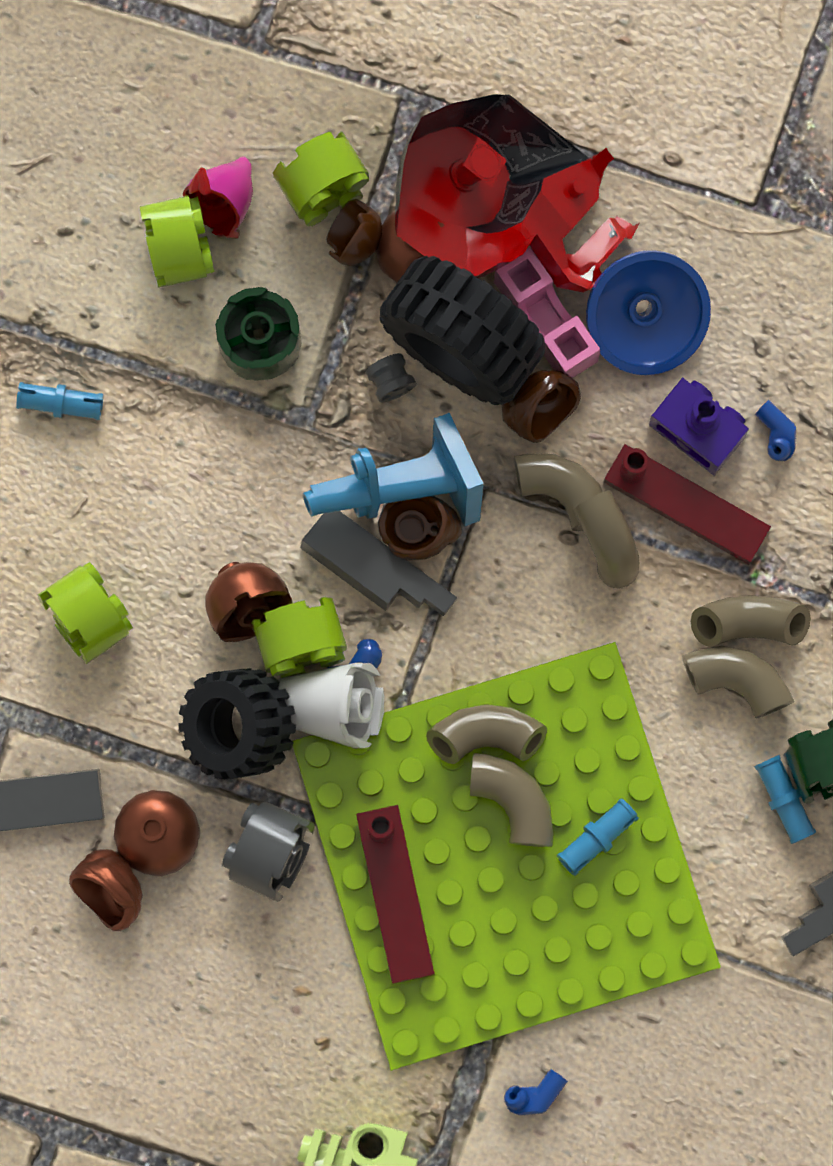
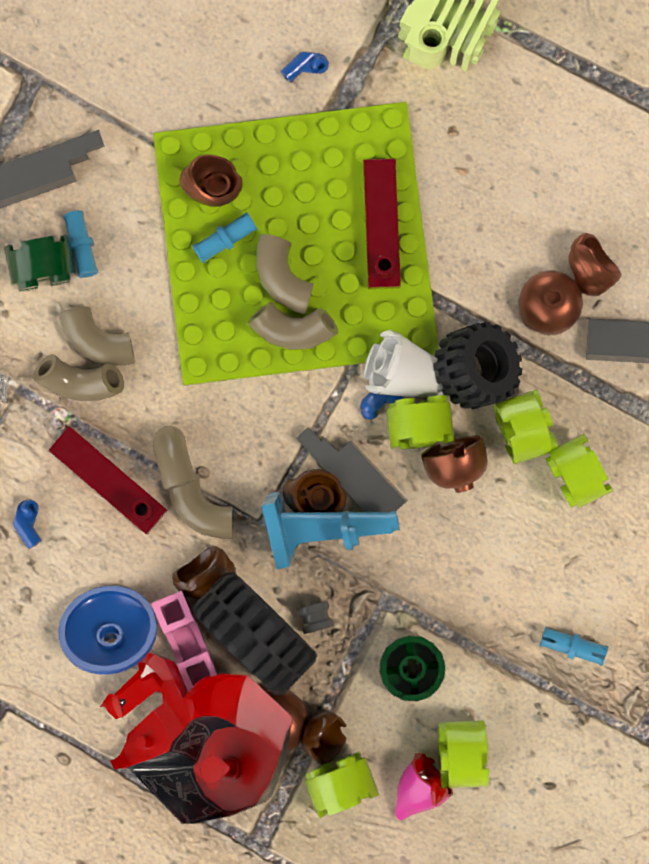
camera: 170 degrees left, 5 degrees up
dark grey brick [222,801,314,902] -> none
dark purple brick [649,377,749,476] -> none
none -> copper hair [179,155,243,207]
none -> lime brick [493,389,558,464]

